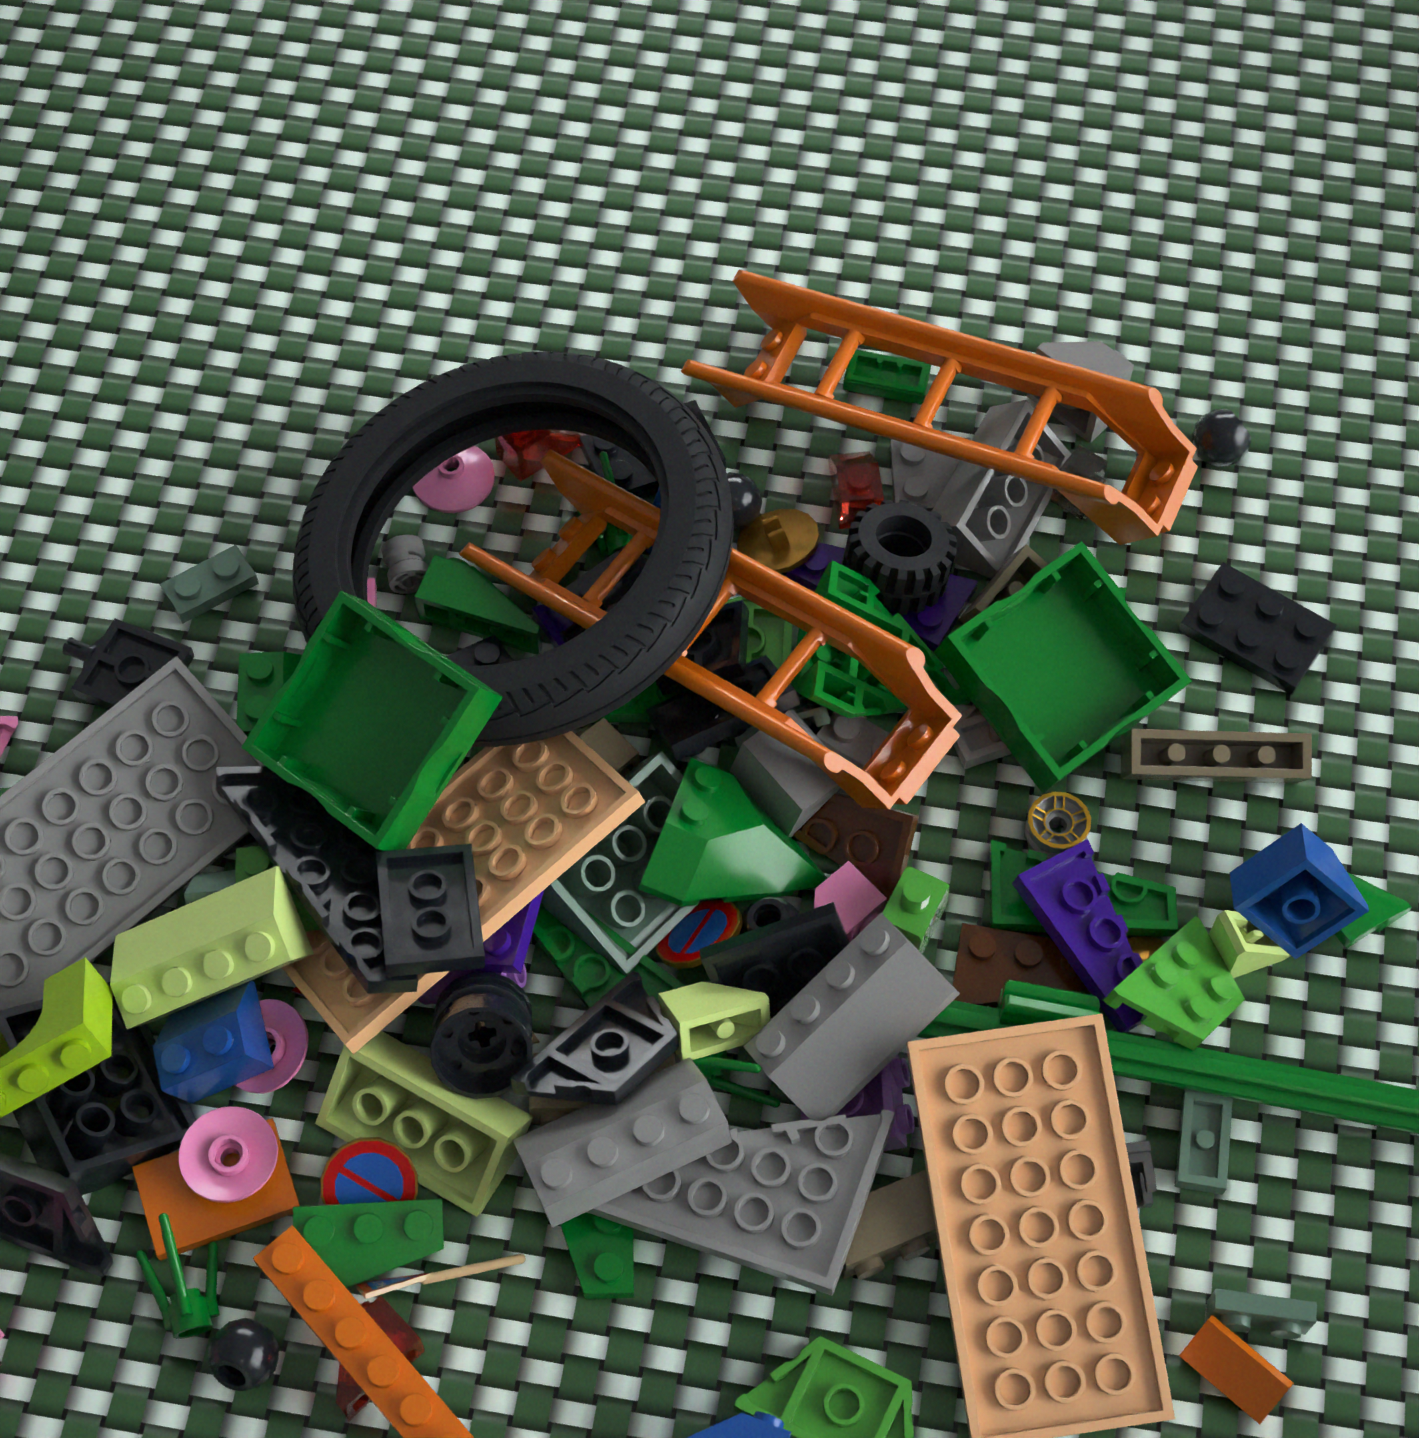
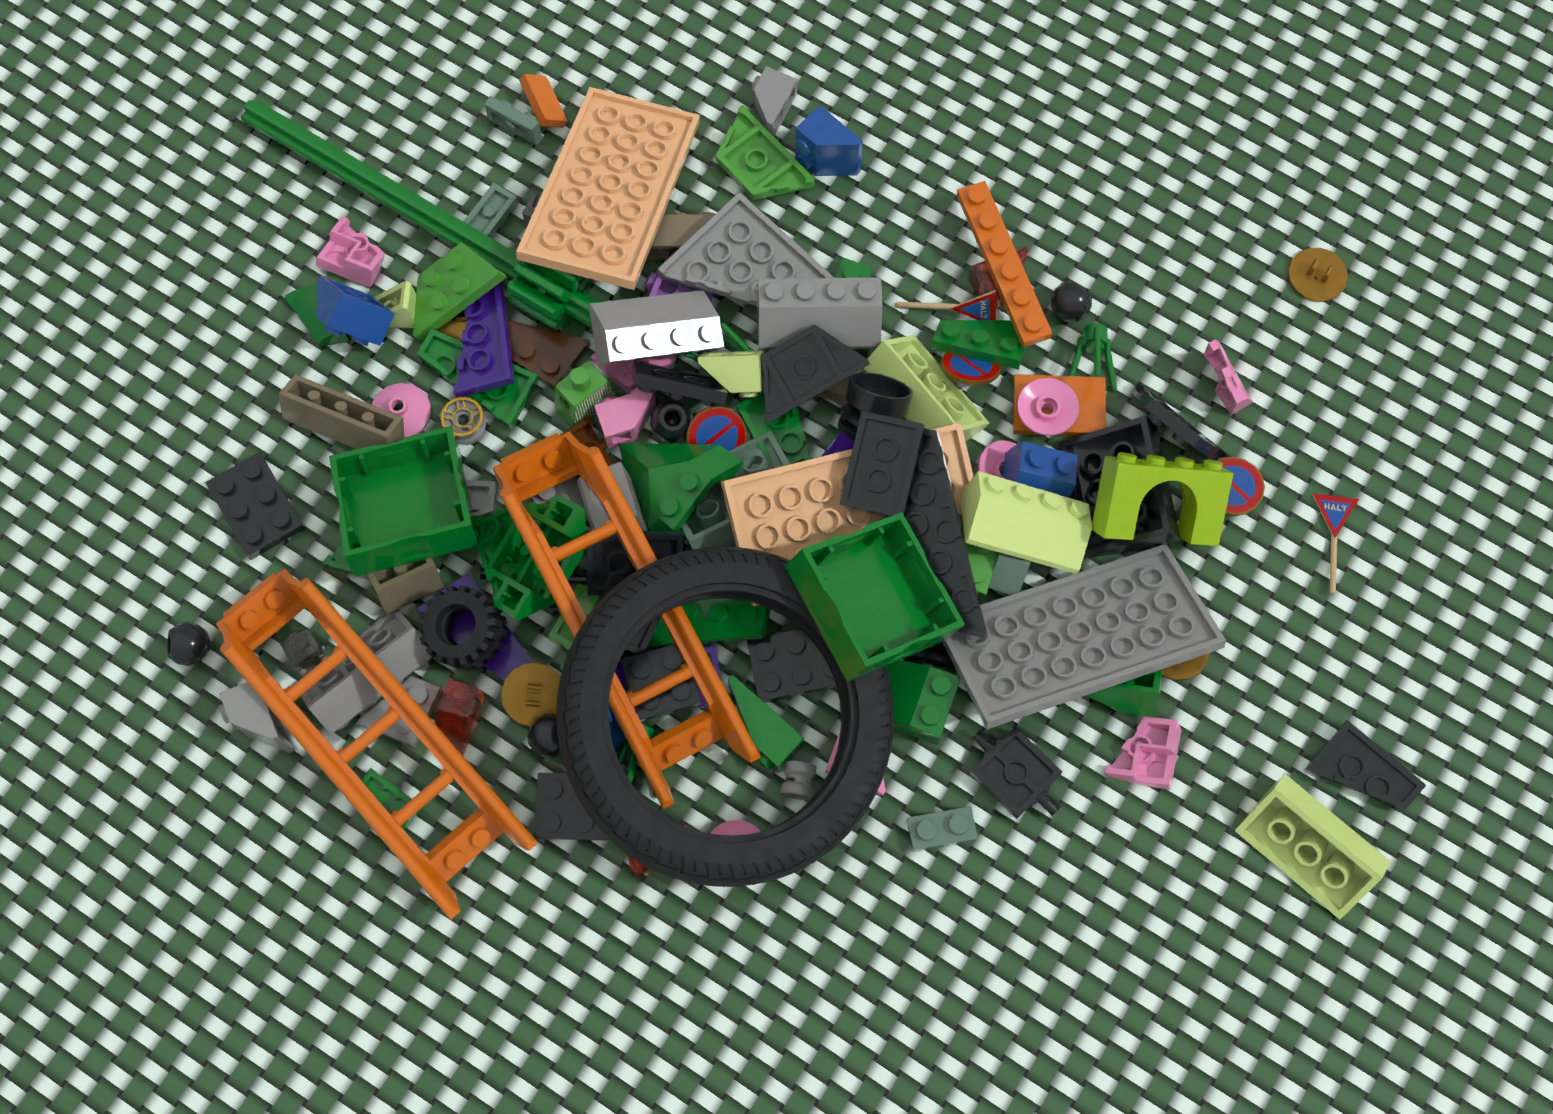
camera: 155 degrees left, 10 degrees up
none -> bright pink slope [316,216,385,288]
none -> bright pink dish [372,383,431,438]

